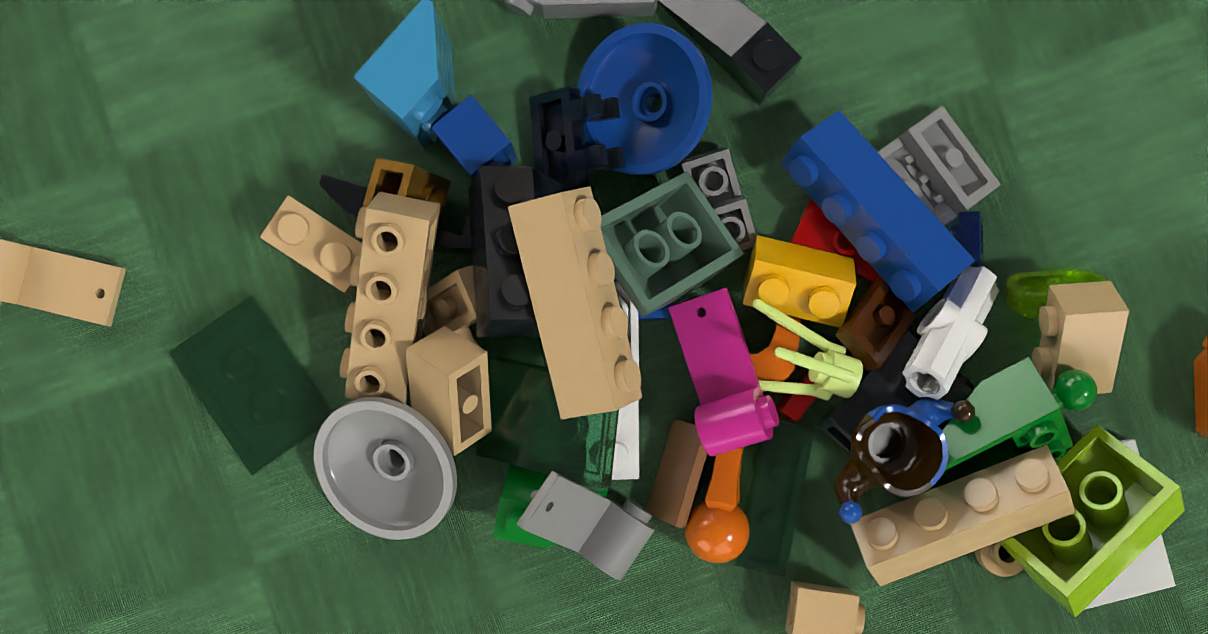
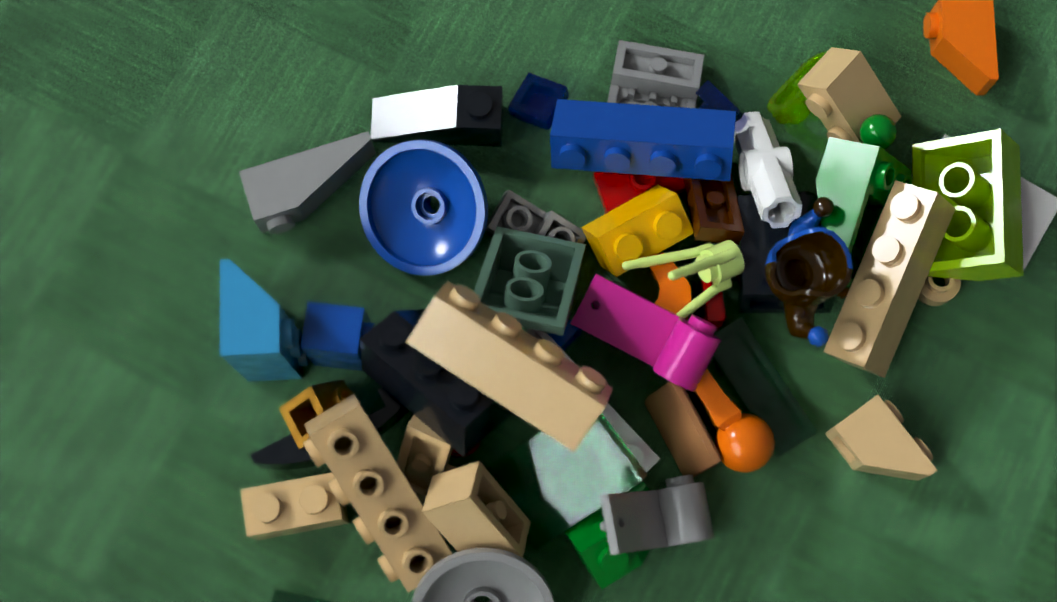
camera: 45 degrees left, 10 degrees down
black plate [529,86,625,190] -> none
none -> clear blue plate [508,73,569,131]

